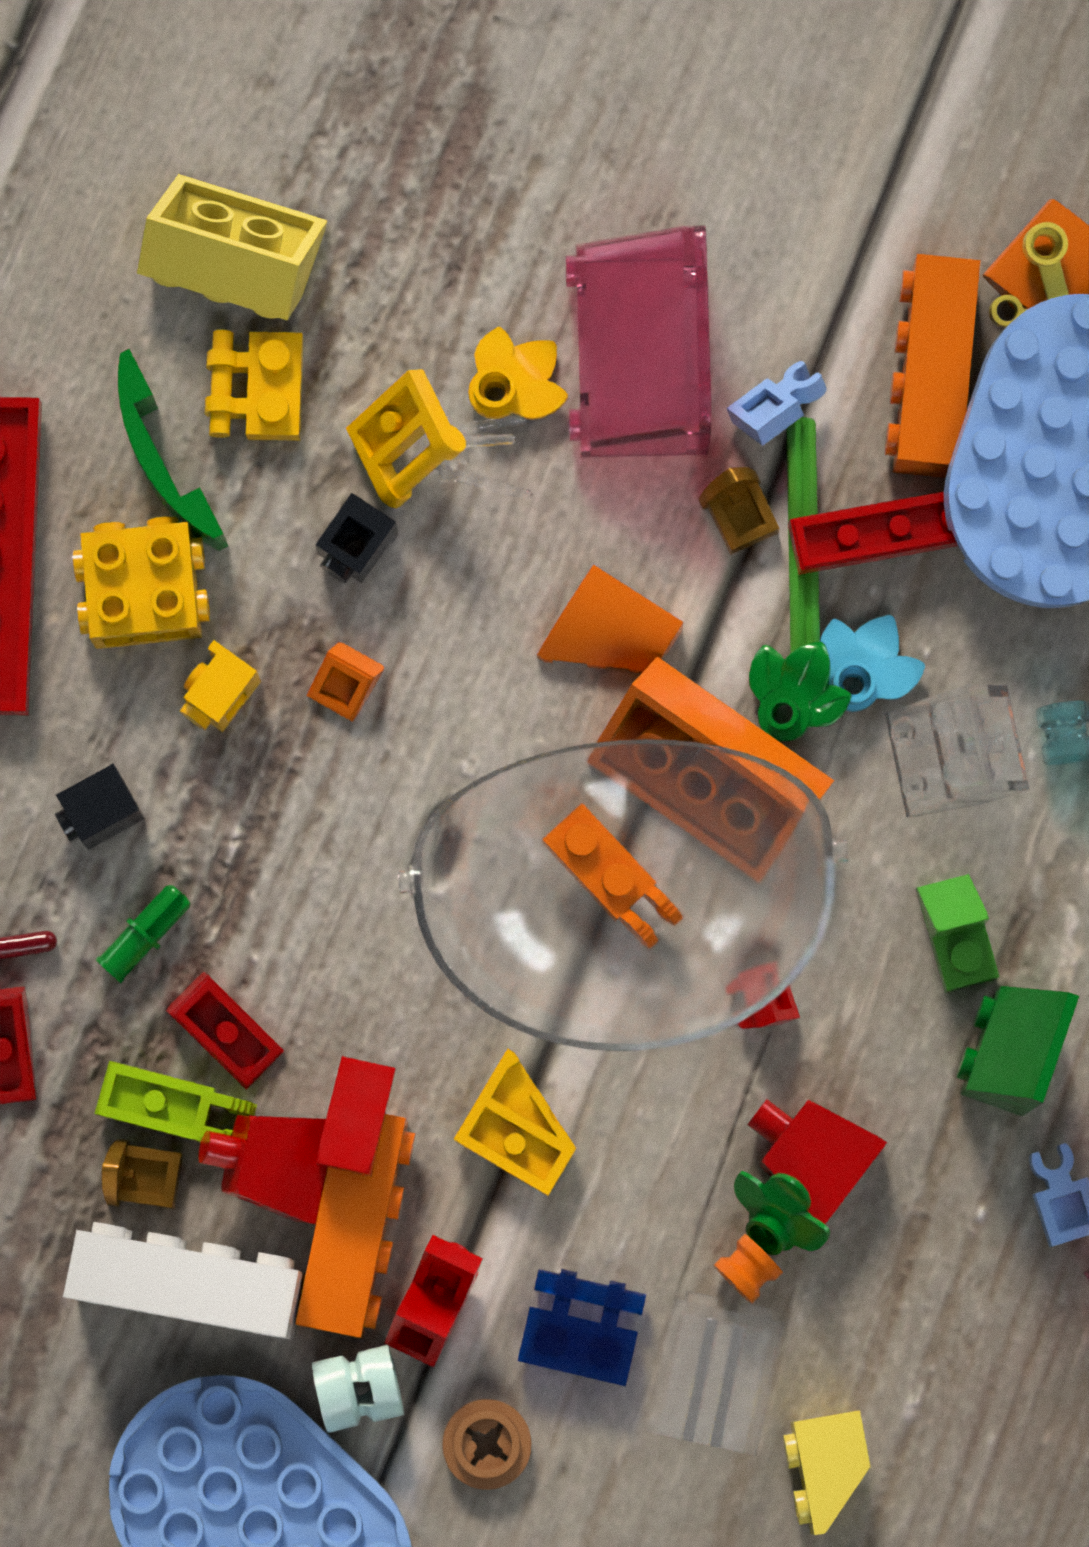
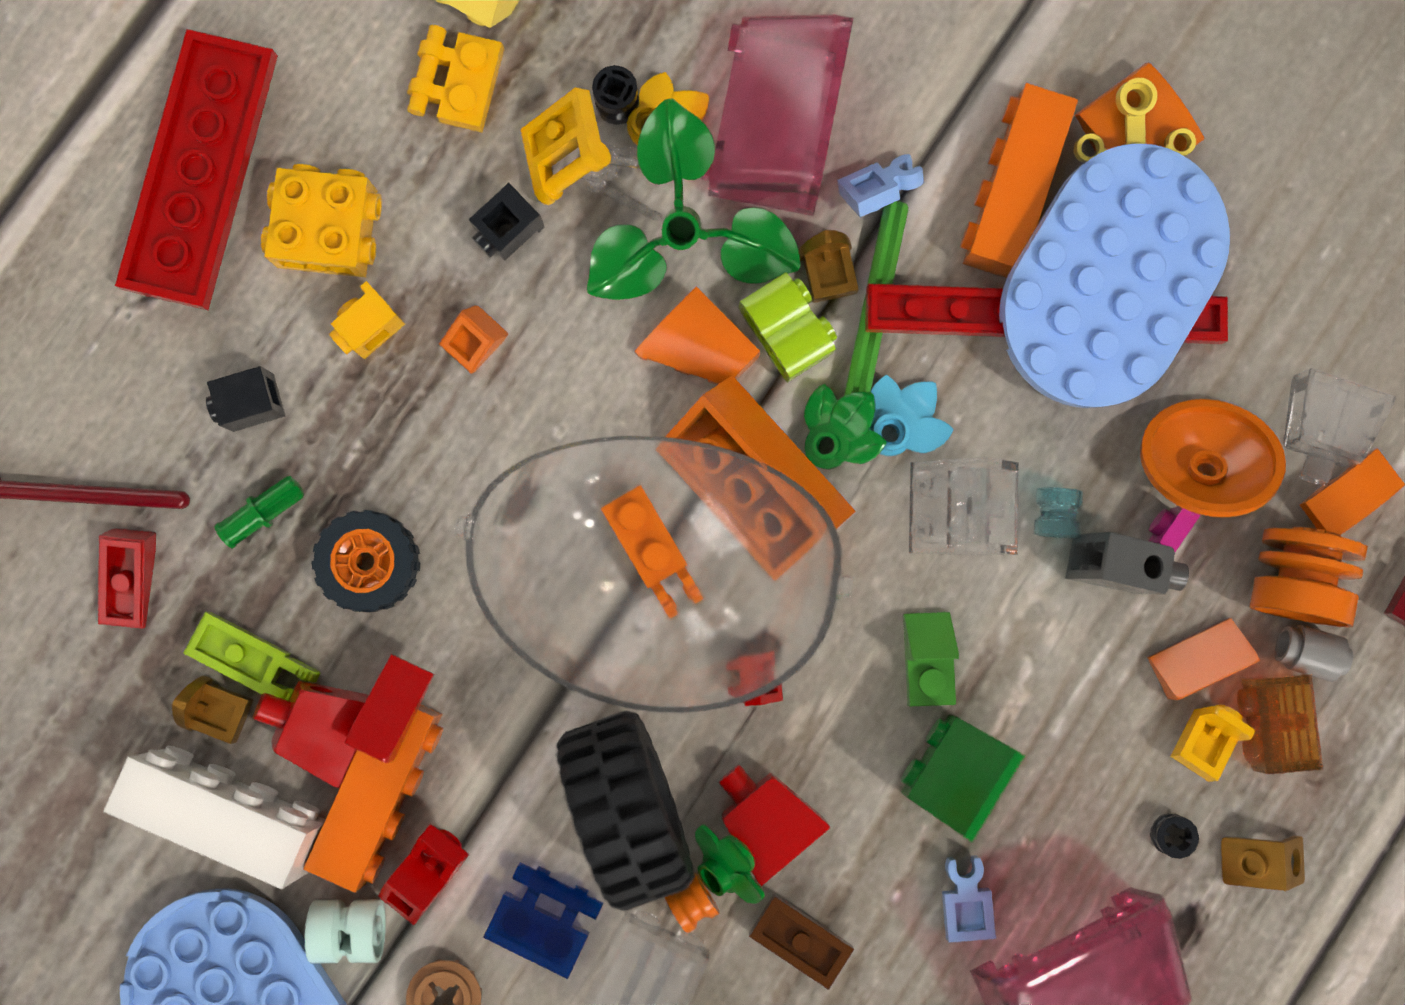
camera: 15 degrees right, 5 degrees up
green slope [118,349,228,551] -> none
red slope [166,972,284,1090] -> none
yellow wing [453,1048,576,1197] -> none
none -> black wheel [311,510,421,612]
none -> black tyre [556,711,694,911]
none -> green plant [587,99,801,300]
none -> black wheel [592,65,639,125]
none -> lime brick [738,272,837,383]
none -> reddish brown plate [749,894,854,990]

